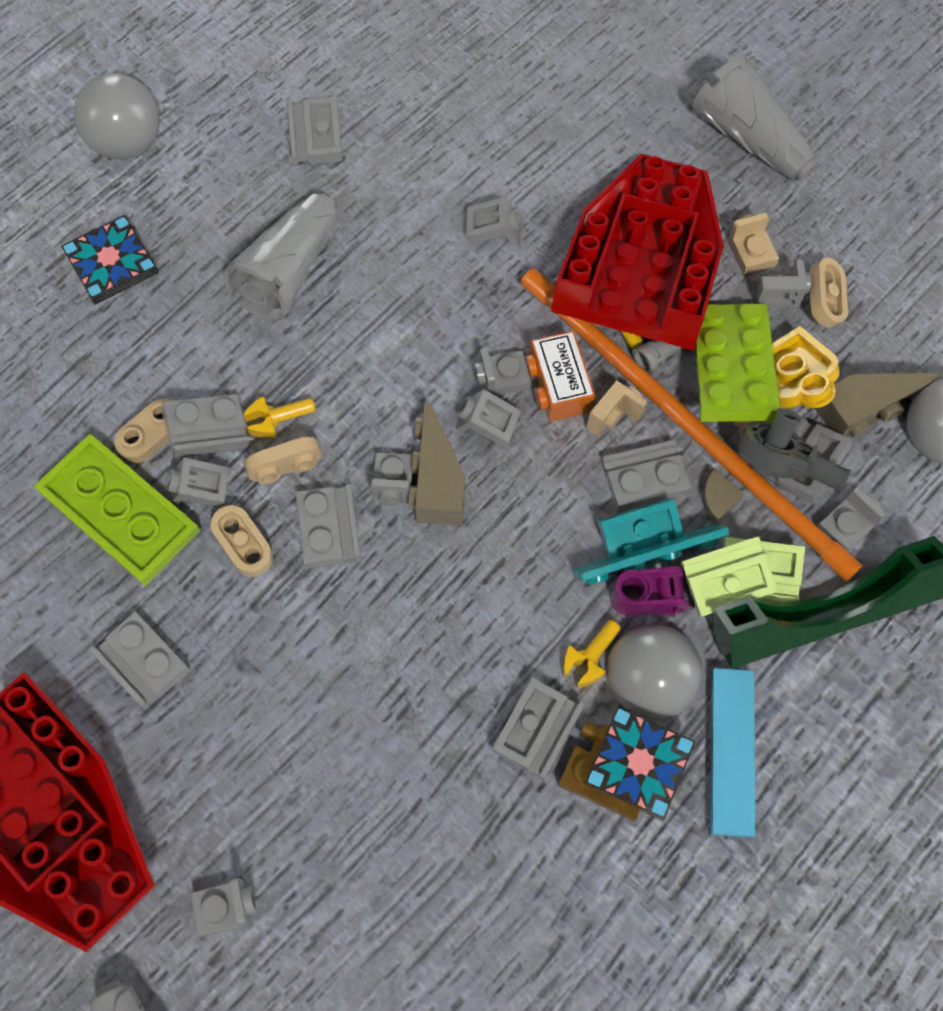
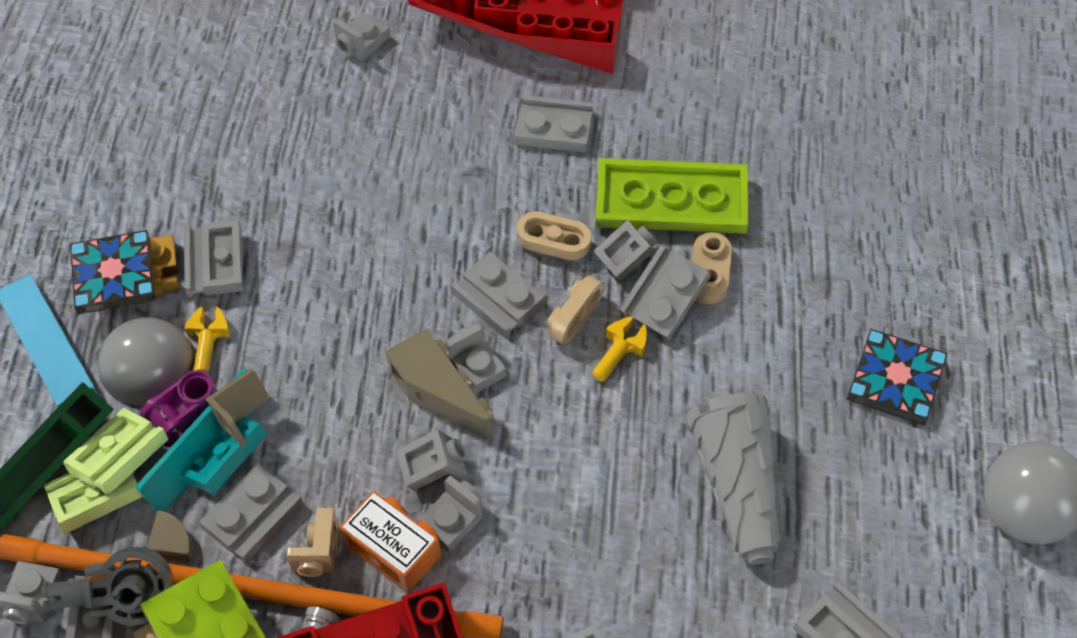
camera: 145 degrees right, 10 degrees down
none -> dark tan bracket [206,369,269,448]

